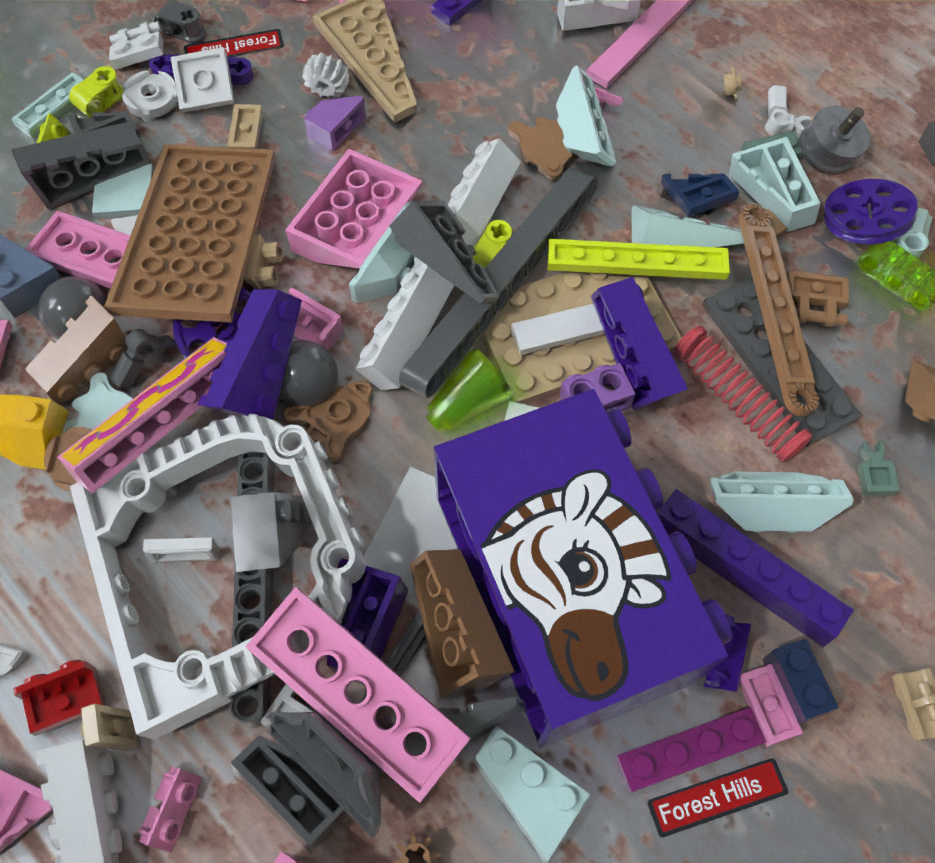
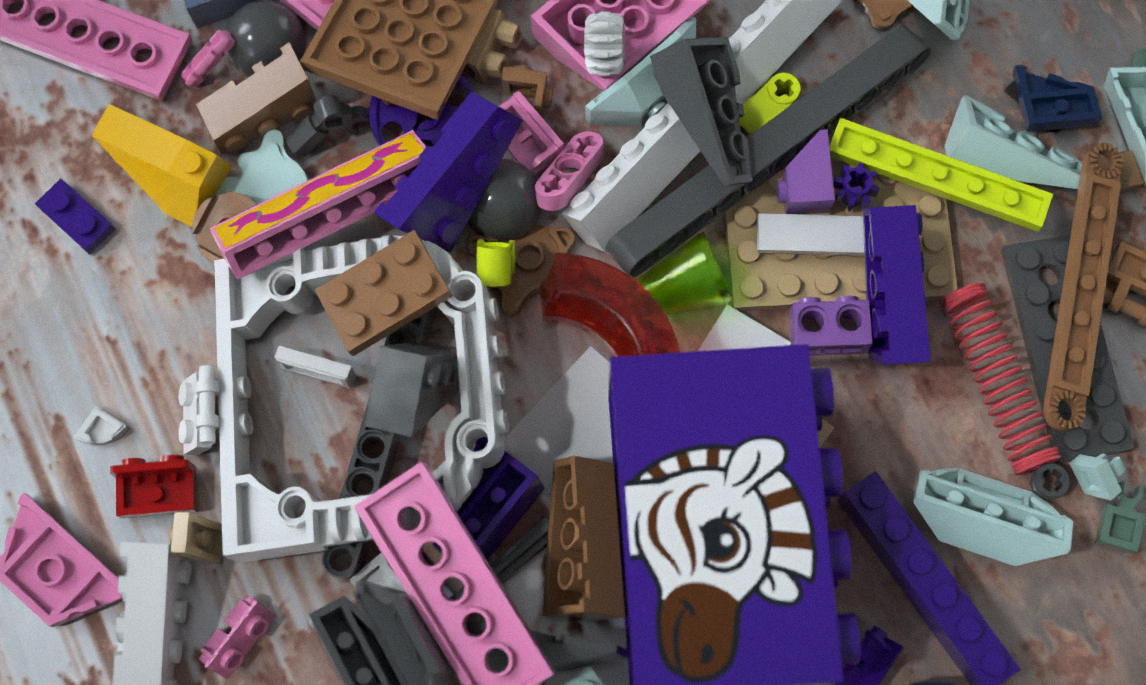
camera: 20 degrees right, 10 degrees up
none -> white plate [178,365,219,455]
none -> bright pink axle [181,30,235,87]
none -> medium nougat plate [315,230,453,356]
none -> neon yellow piece [476,239,516,287]
none -> medium nougat bracket [501,65,553,118]
none -> bright pink beam [535,131,605,211]
none -> clear red fence [540,253,680,357]
none -> white gear [584,12,625,76]
none -> medium lavender slope [776,129,835,214]
none -> dark purple gear [833,162,880,211]
none -> dark grey bush [1030,463,1070,501]
none -> light aqua tile [1070,454,1126,500]

